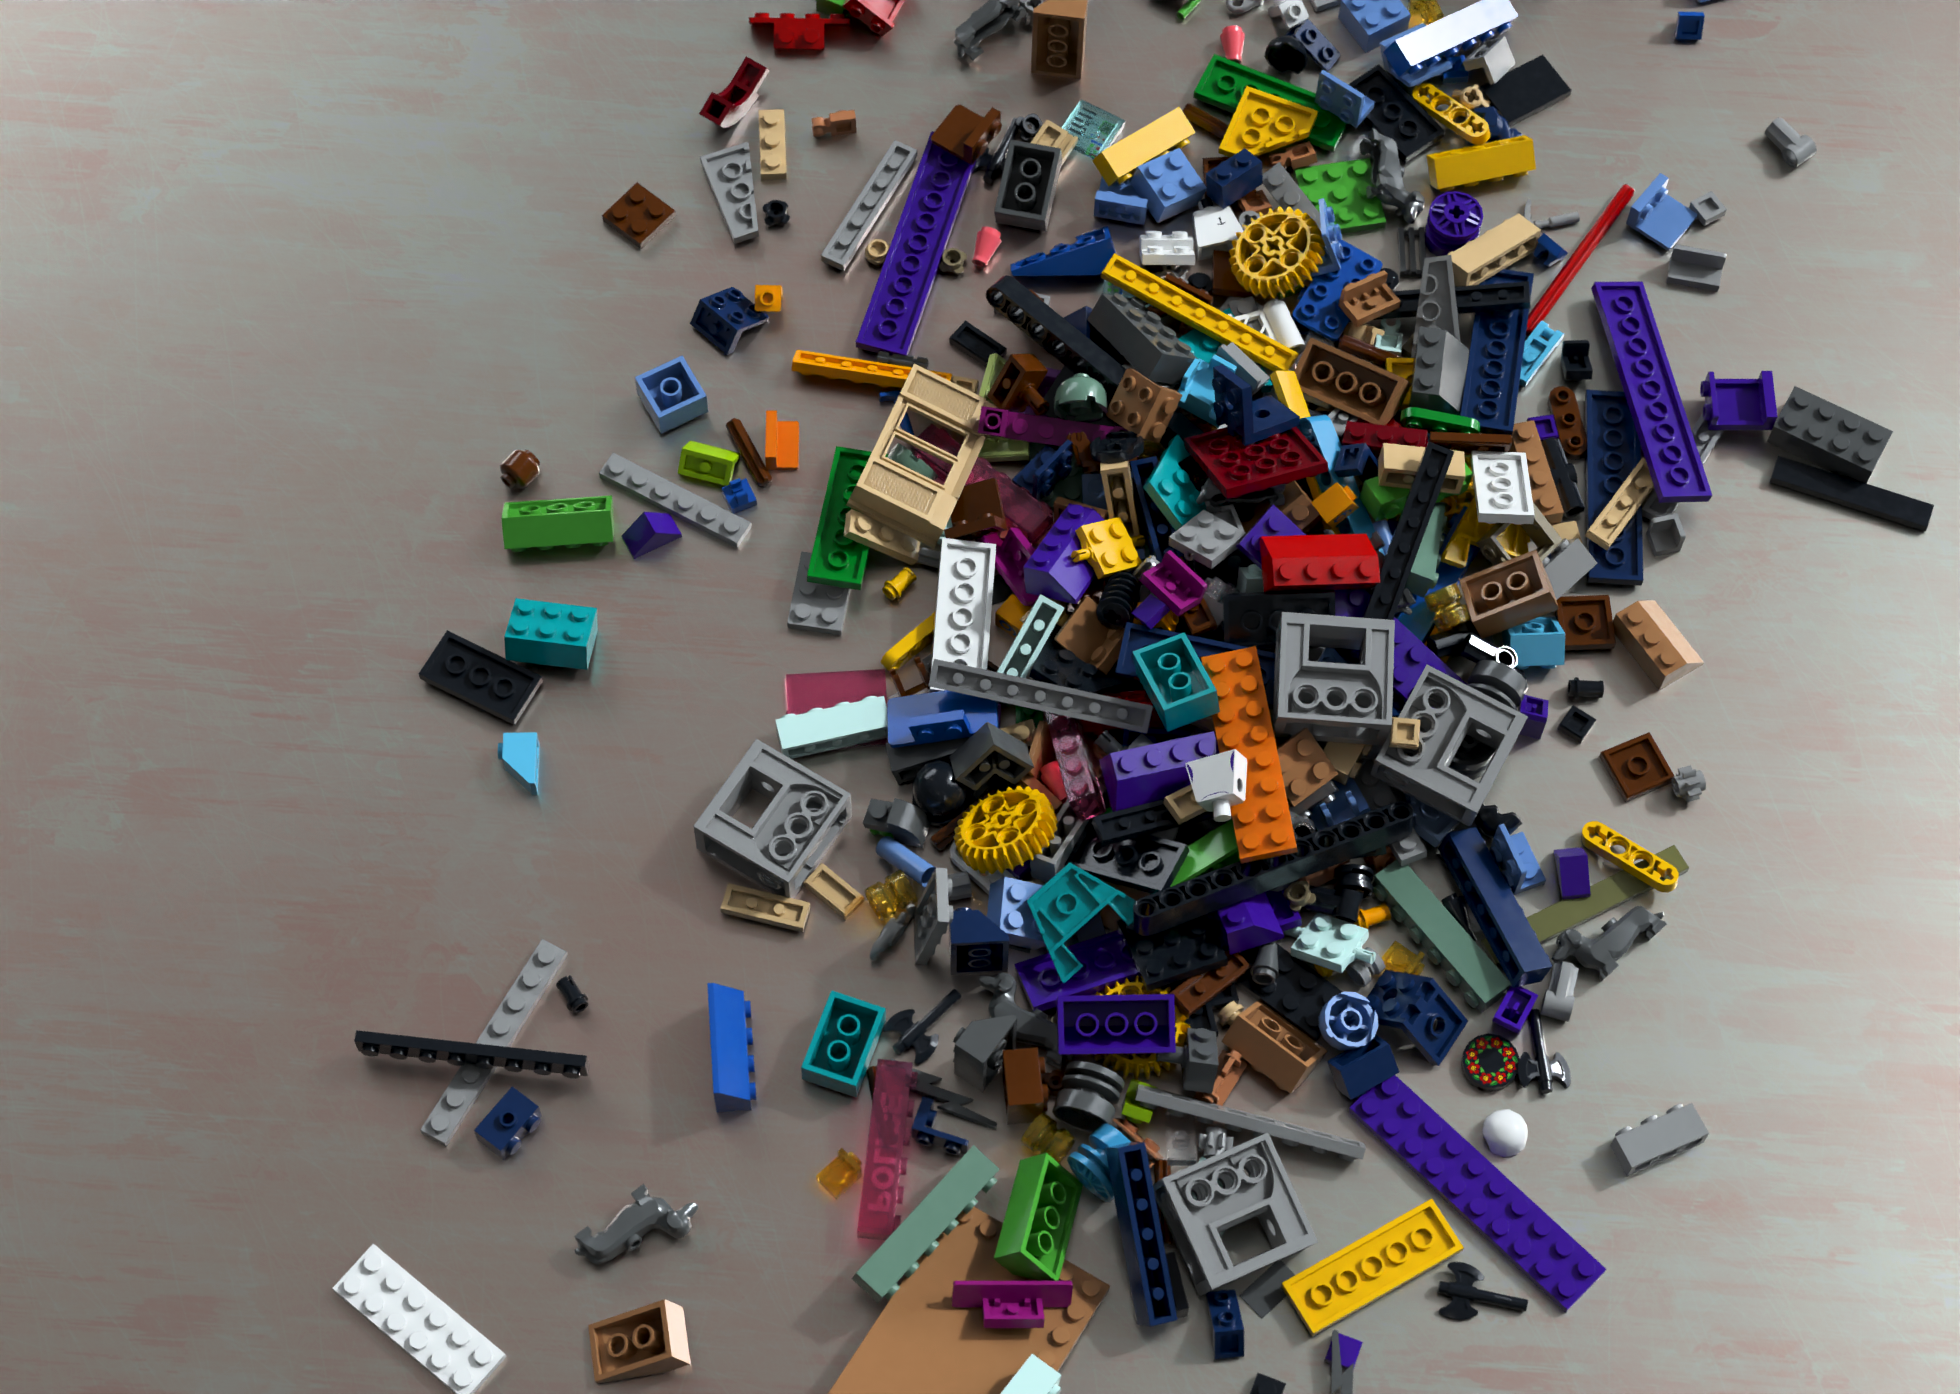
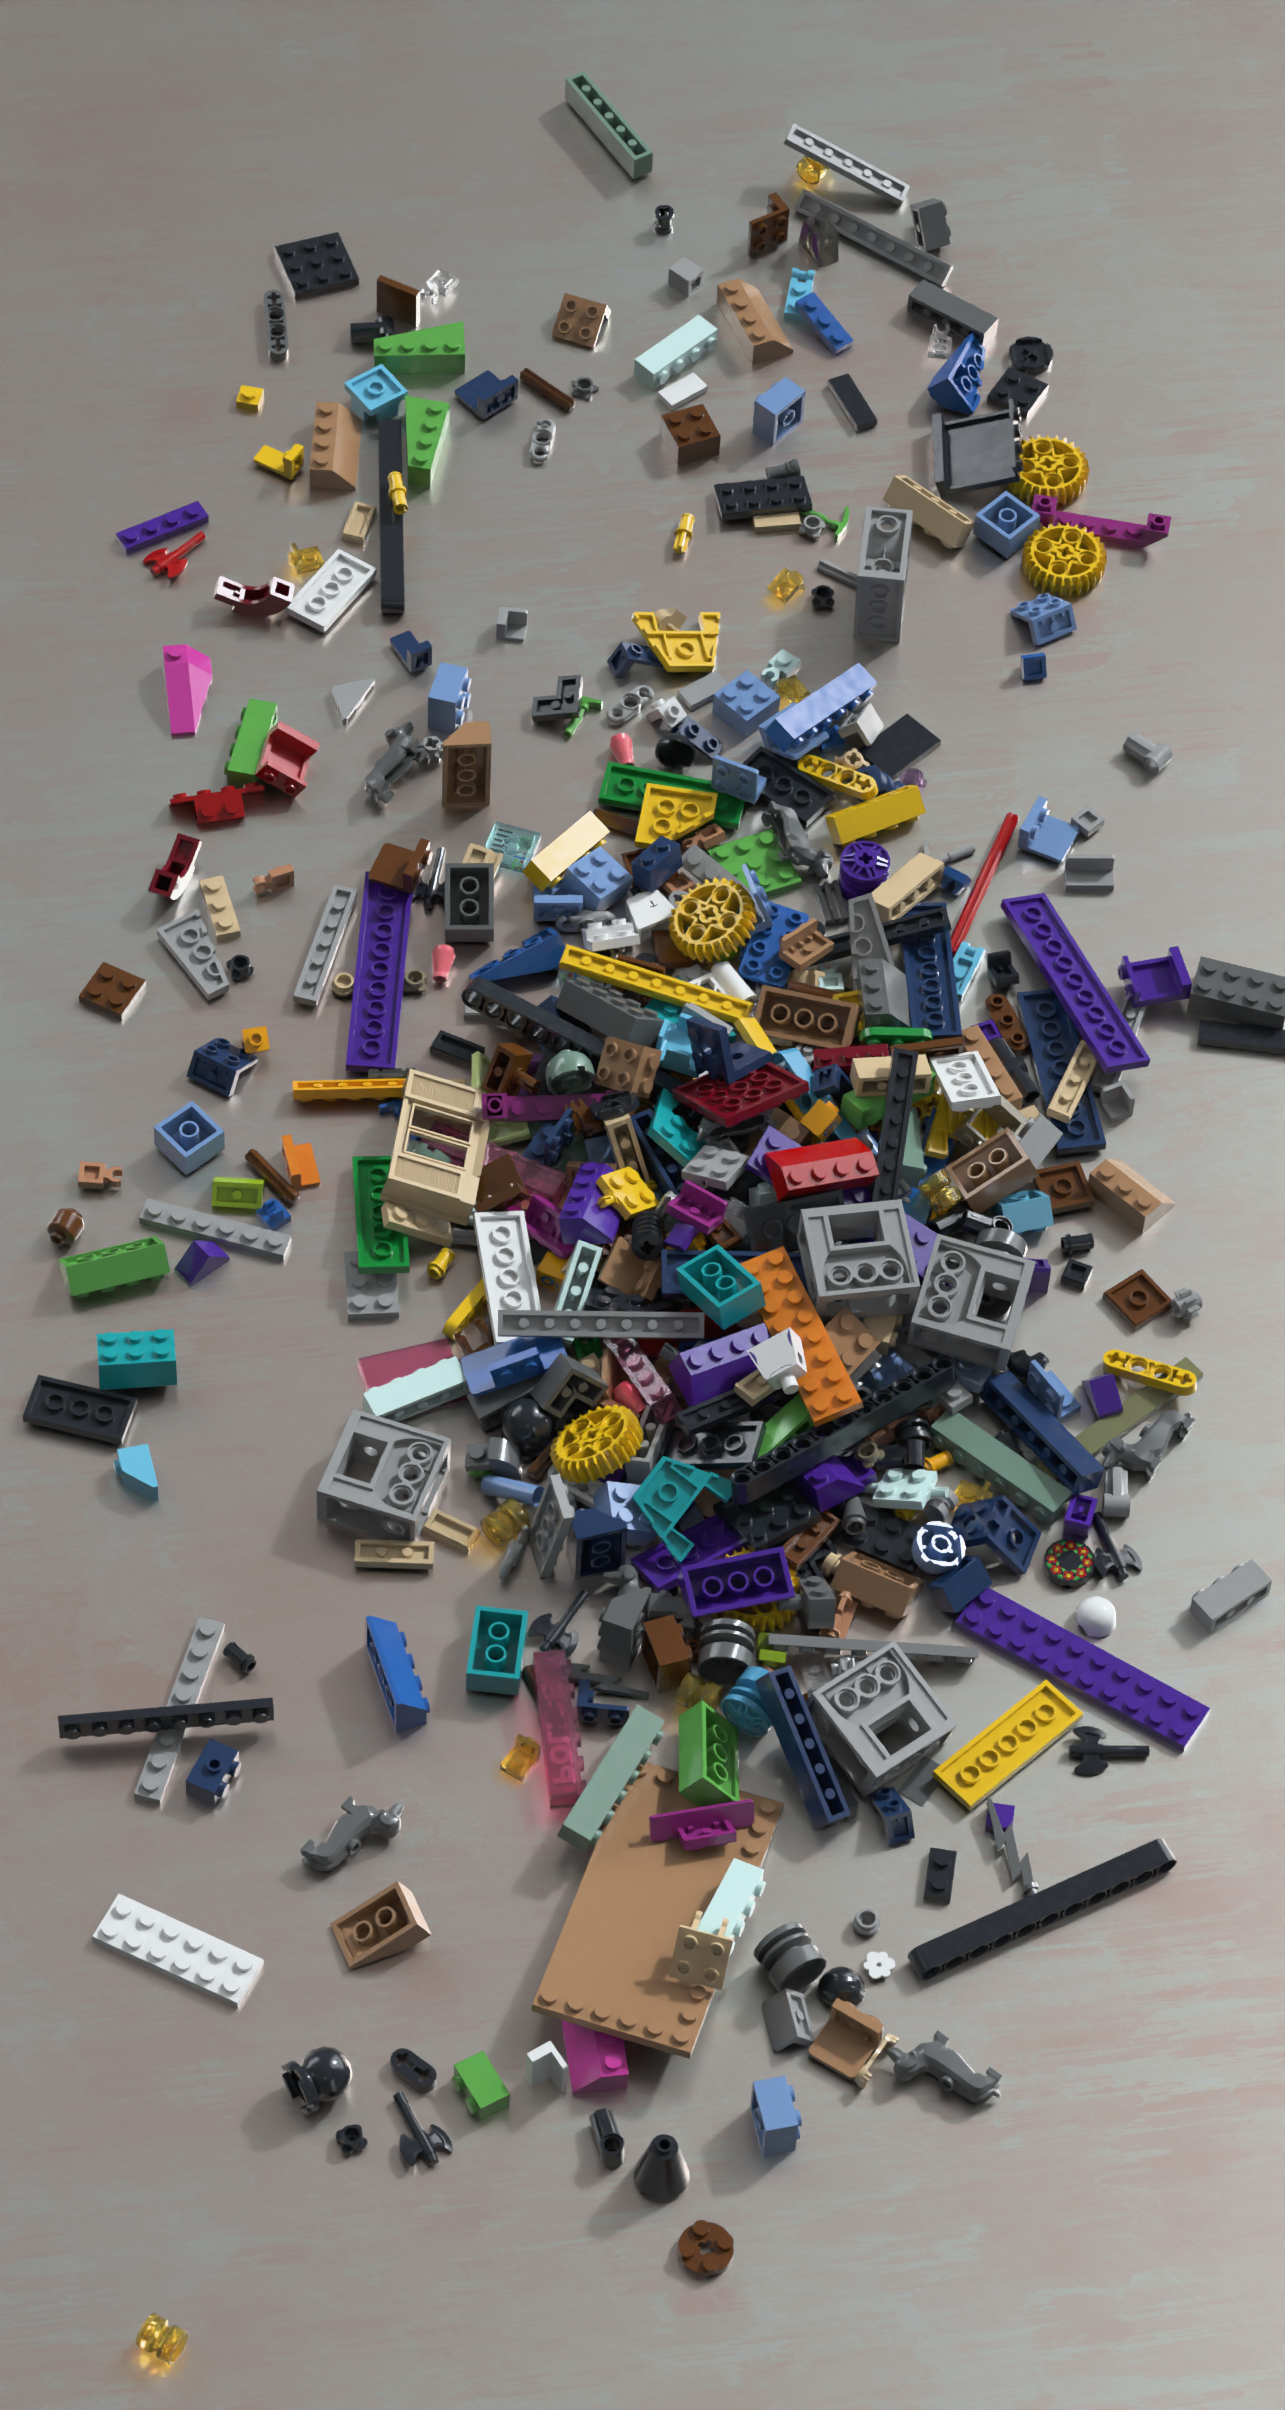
camera: 15 degrees left, 10 degrees down
black plate [1015,113,1042,141] -> none
tan tile [1389,717,1421,750] -> none
none -> nougat plate [78,1161,123,1189]
none -> light grey piece [556,910,616,933]
none -> clear purple plate [899,768,927,788]

